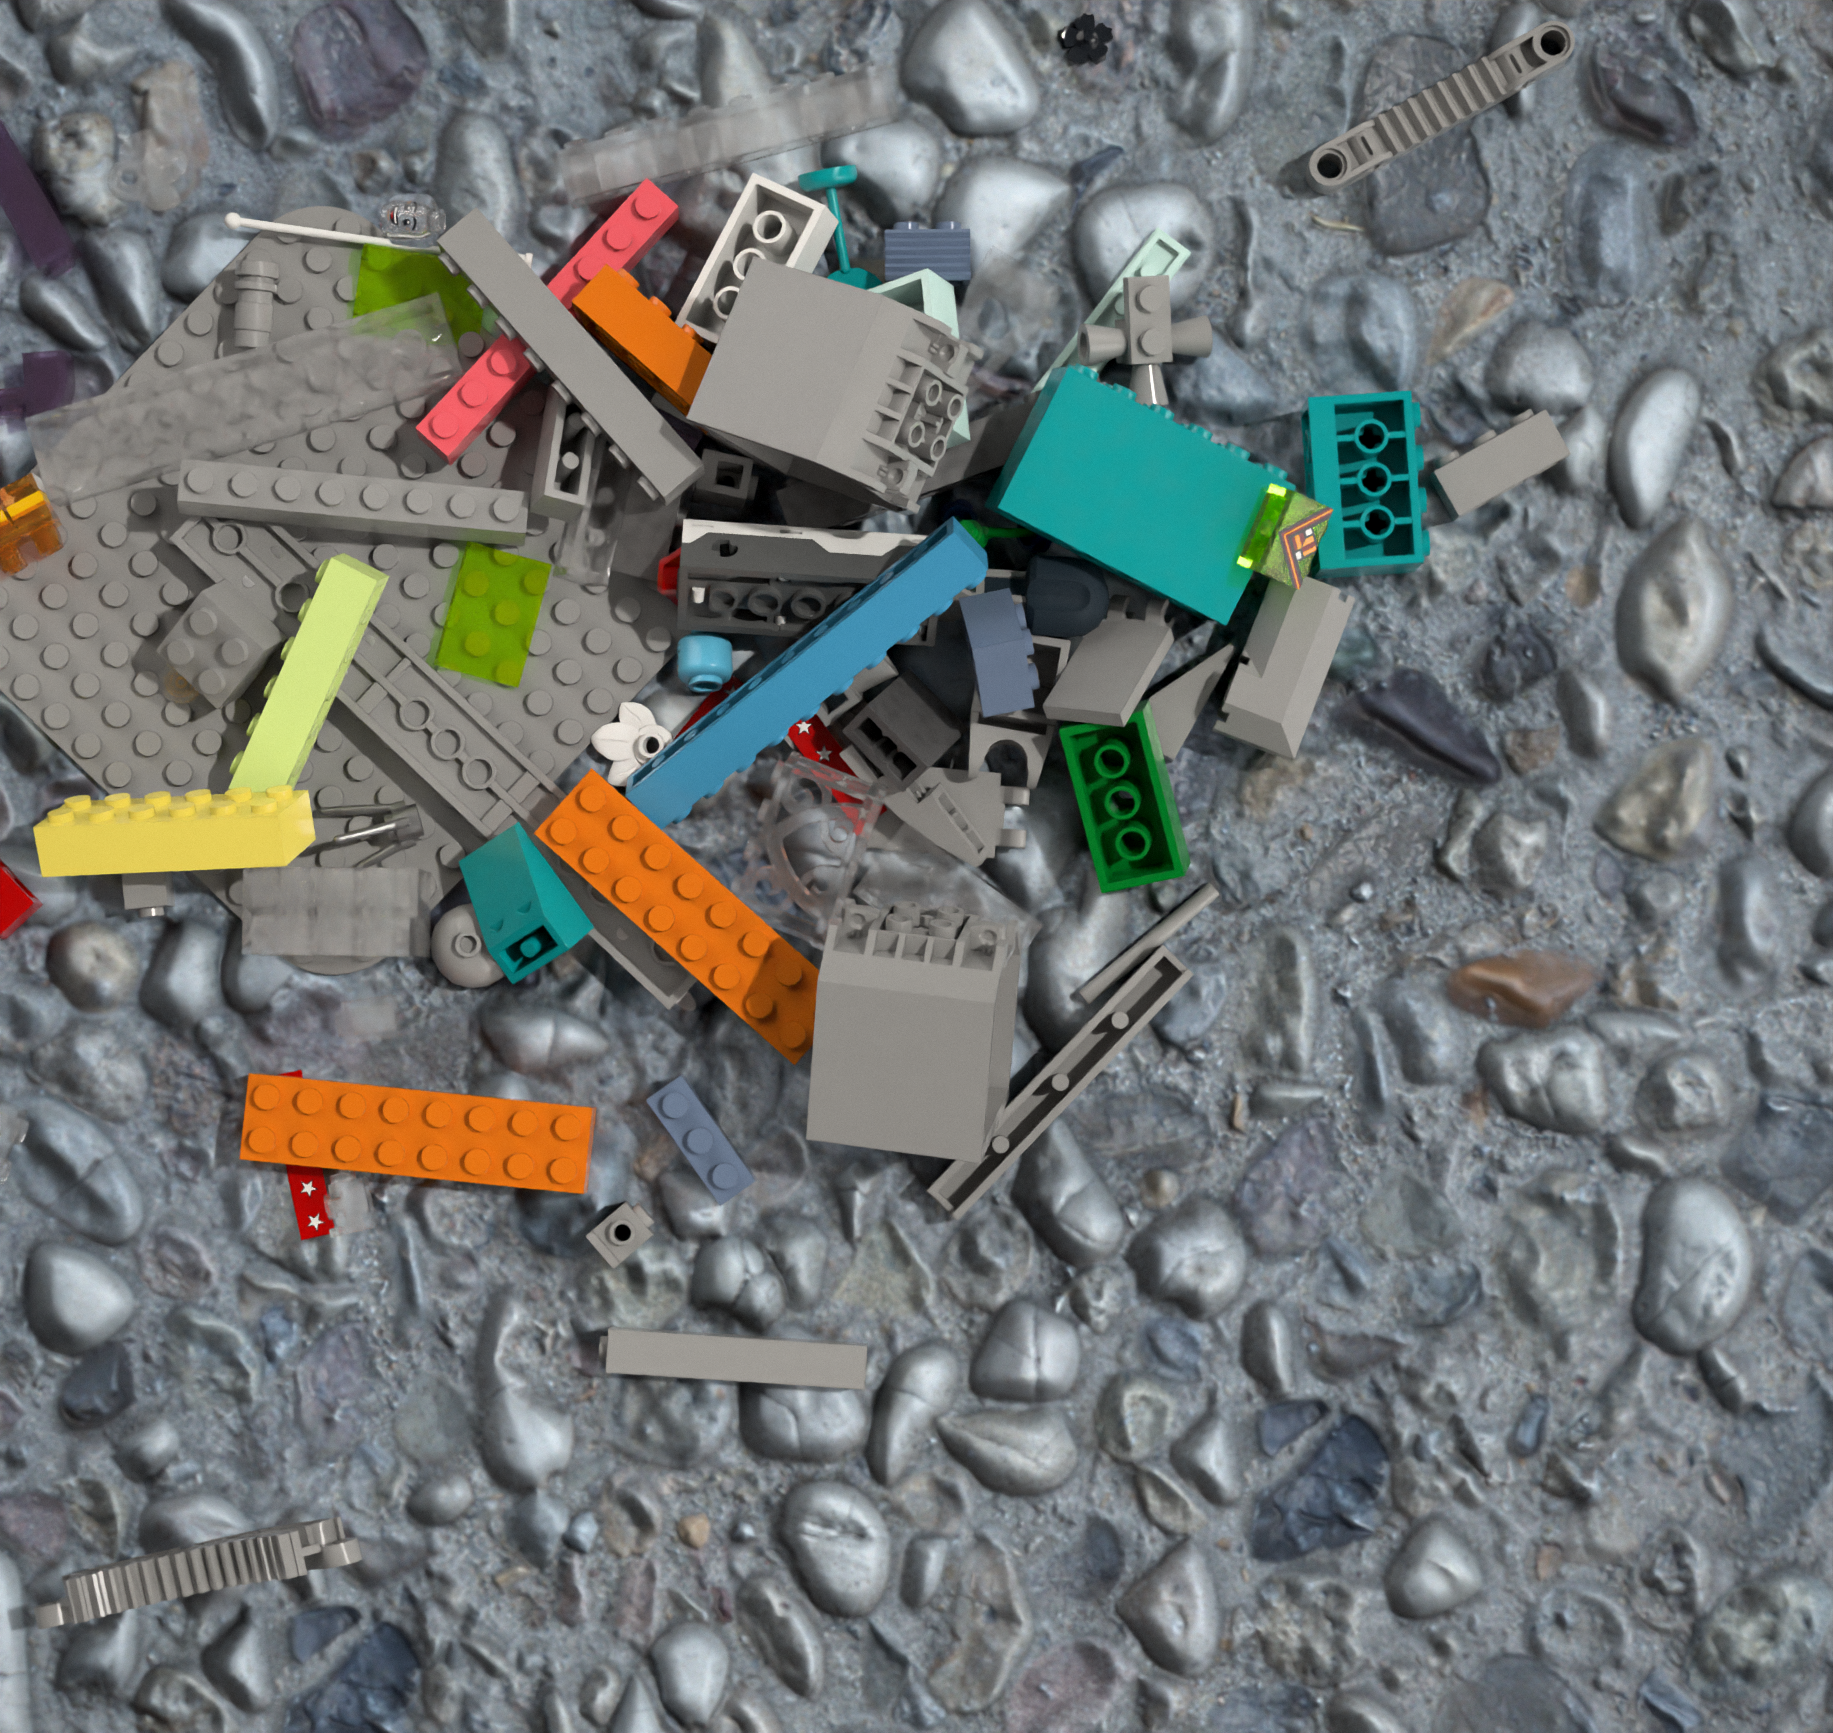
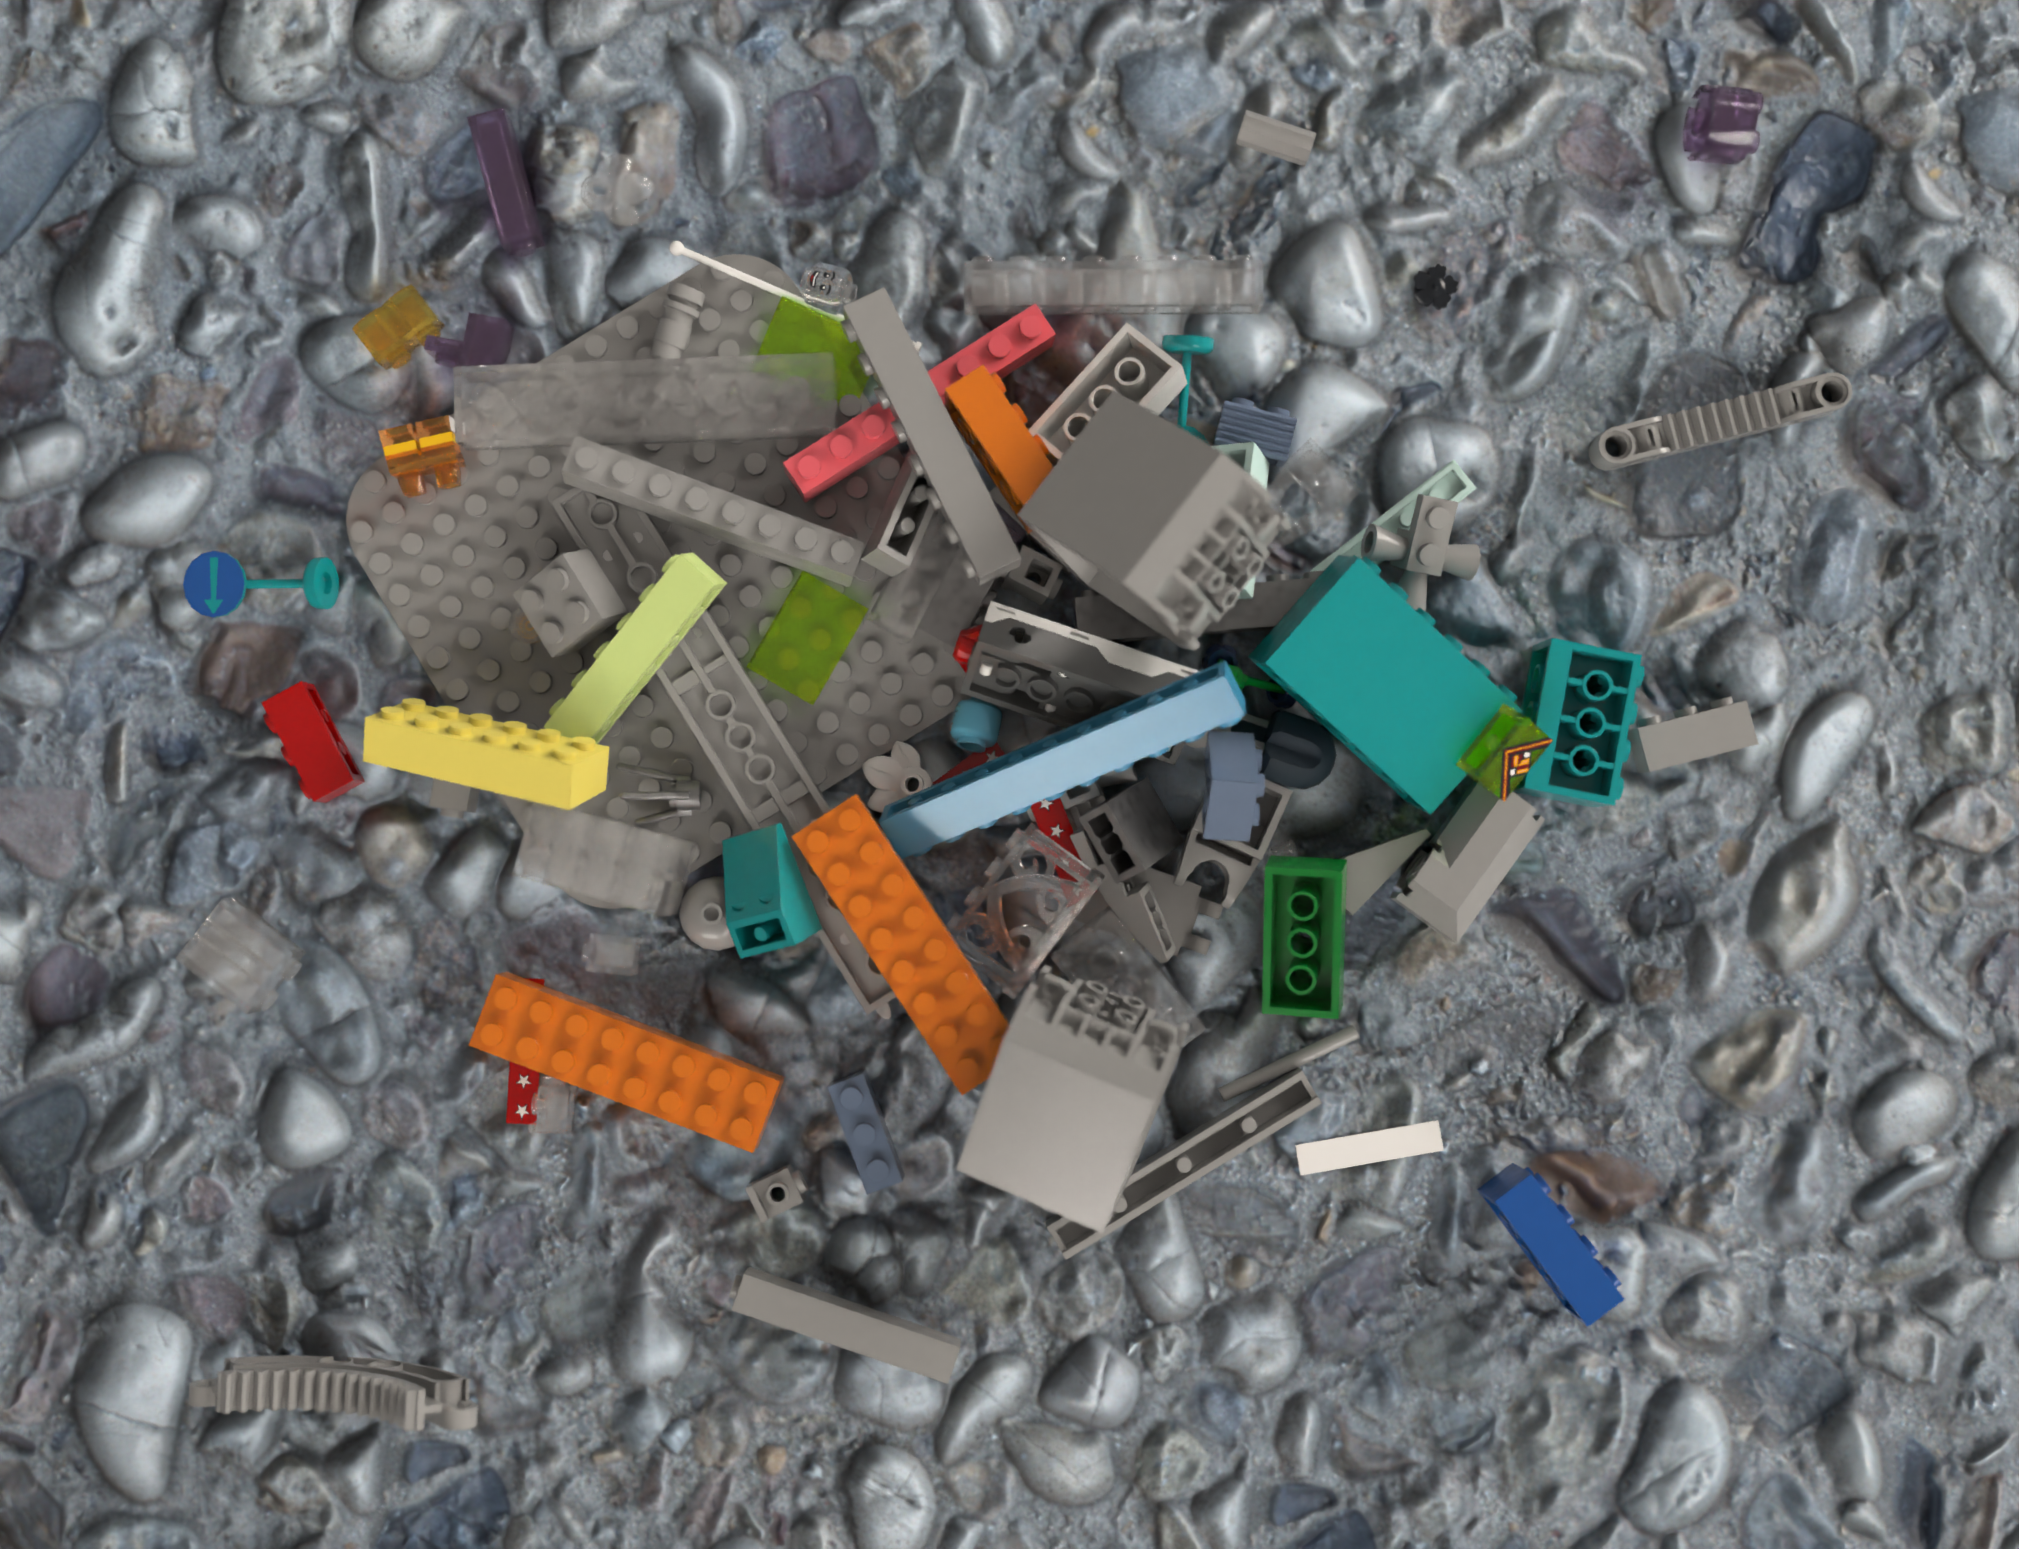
camera: 10 degrees right, 0 degrees up
light grey tile [1043,595,1174,727] -> none
none -> white sticker [1295,1120,1444,1176]
none -> blue brick [1477,1163,1625,1327]

